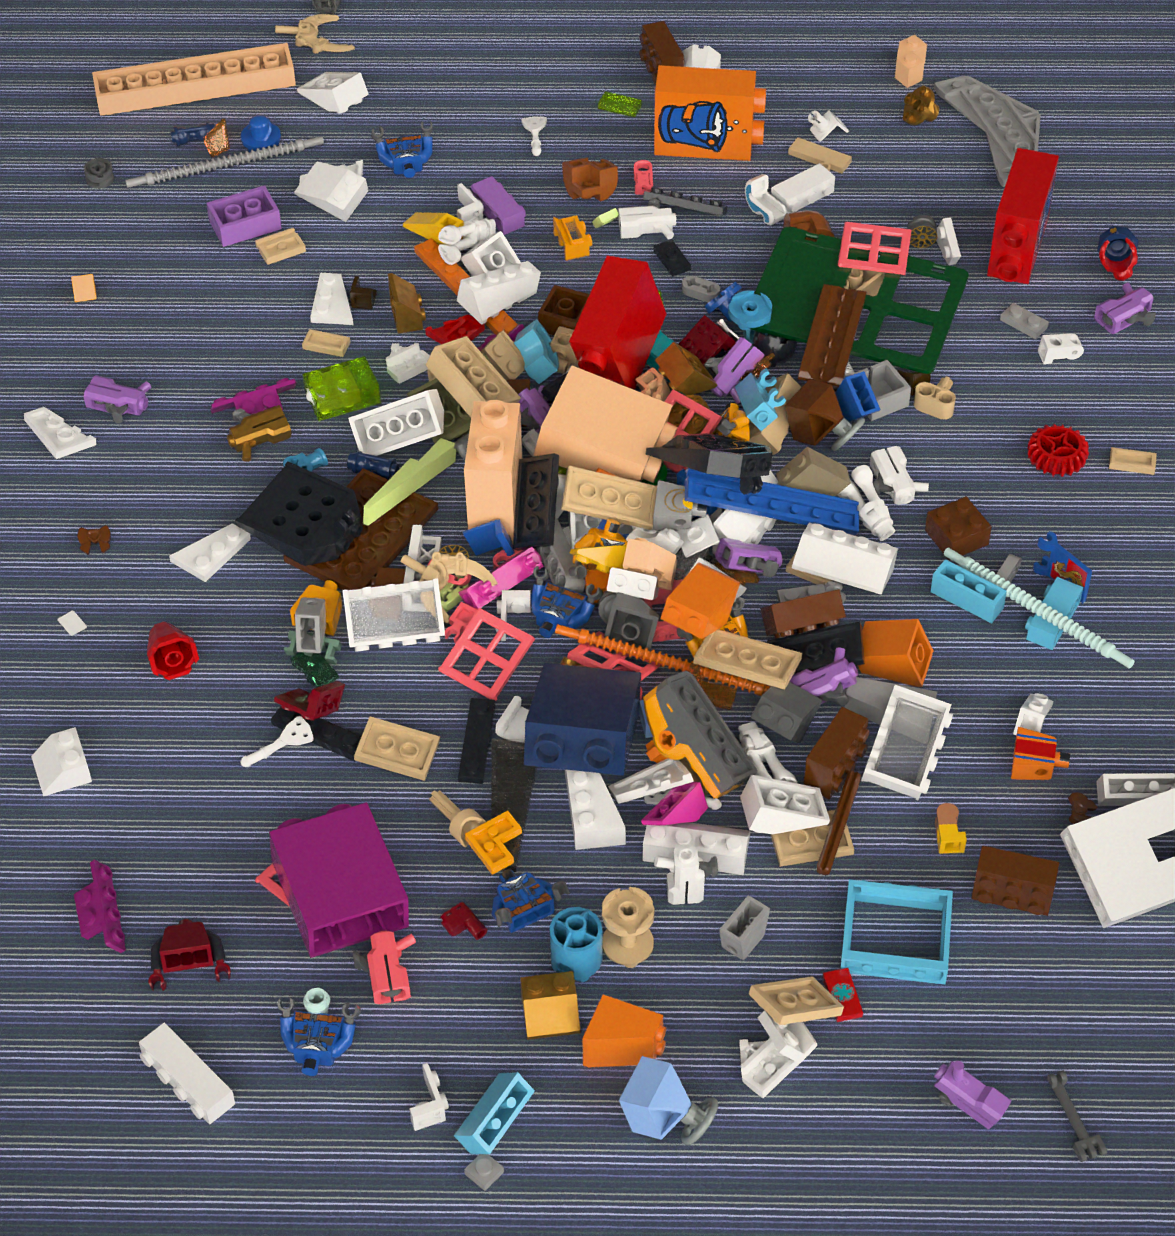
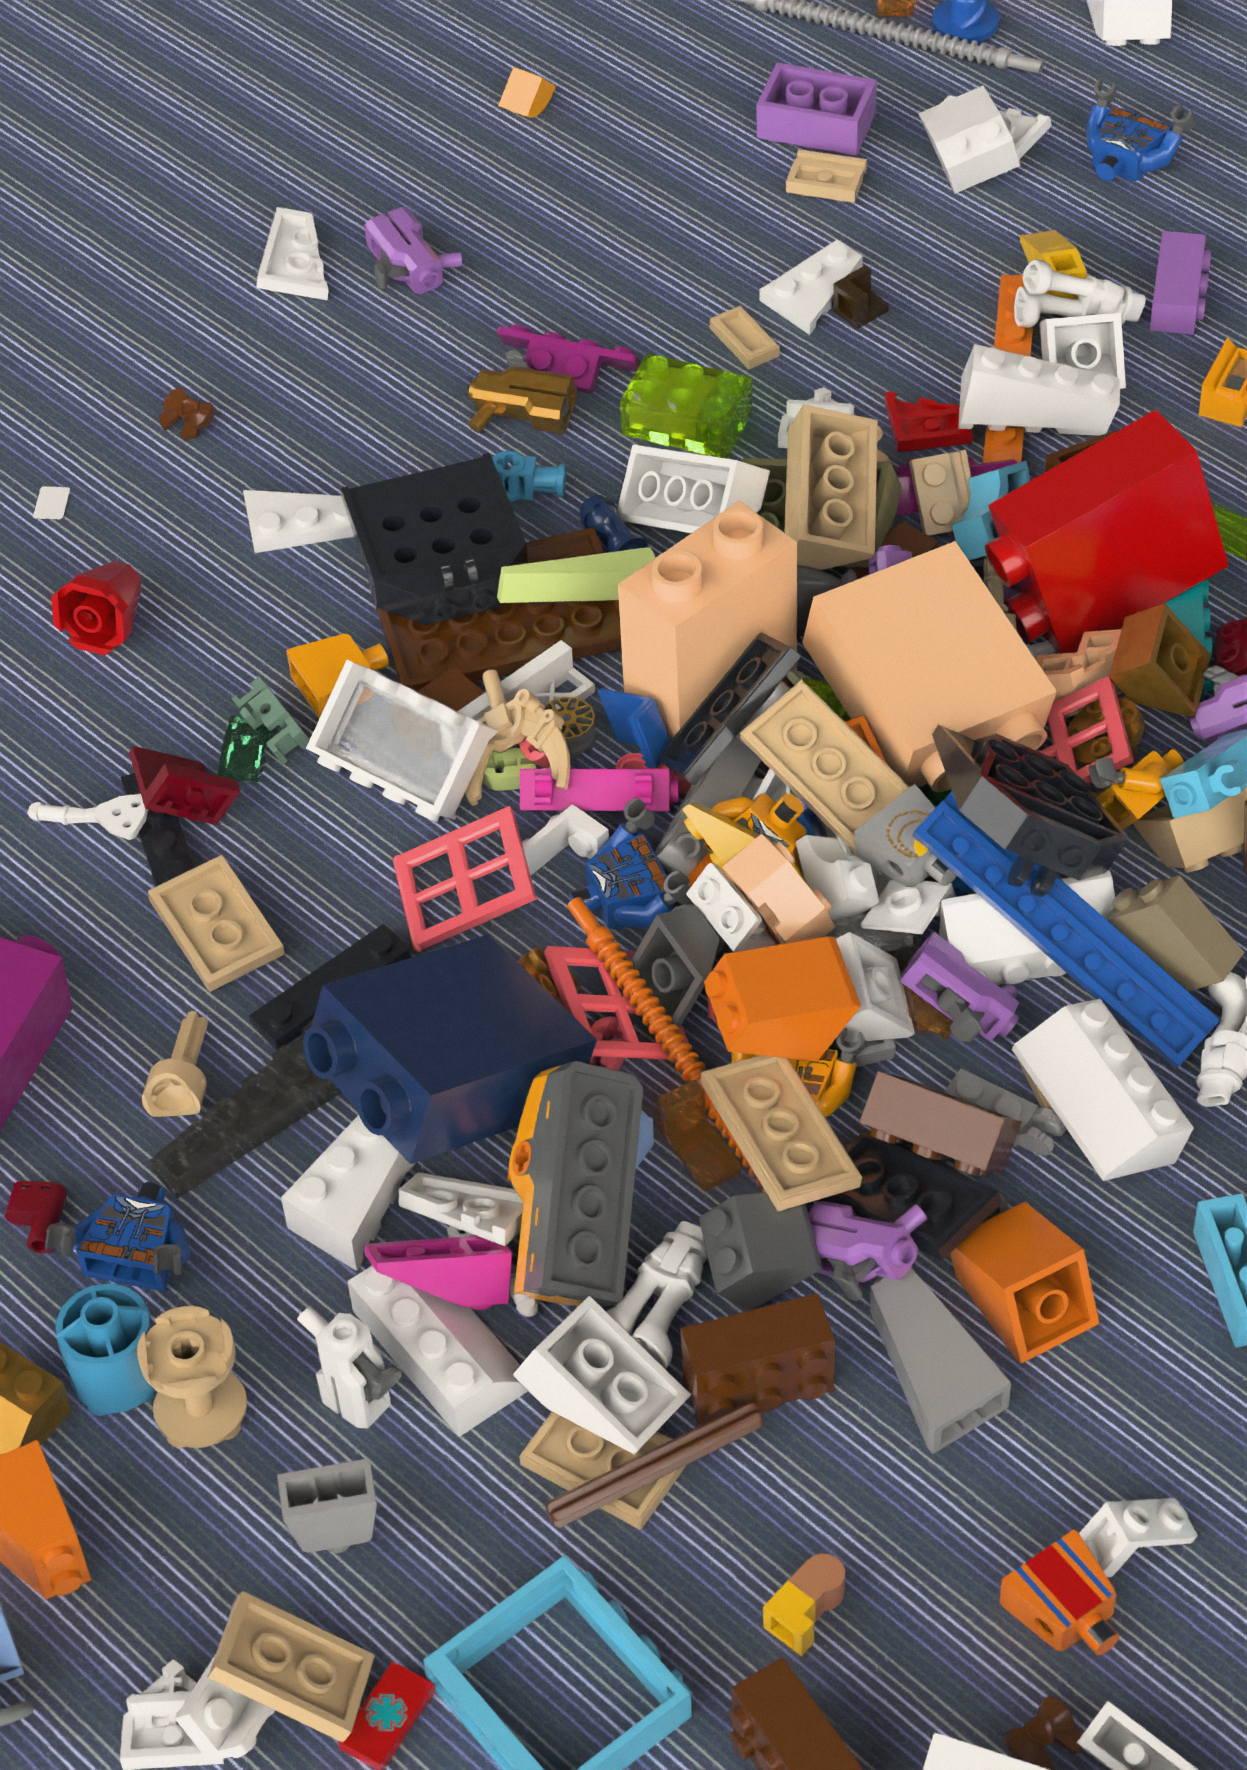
camera: 45 degrees right, 0 degrees up
light grey torso [295,597,326,653] -> none
pearl gold slope [388,273,426,334] -> none
coral plate [445,602,478,644] -> none
white bracket [457,183,484,223] -> none
light orange plate [465,811,522,875] -> none
window [861,685,953,800] -> none

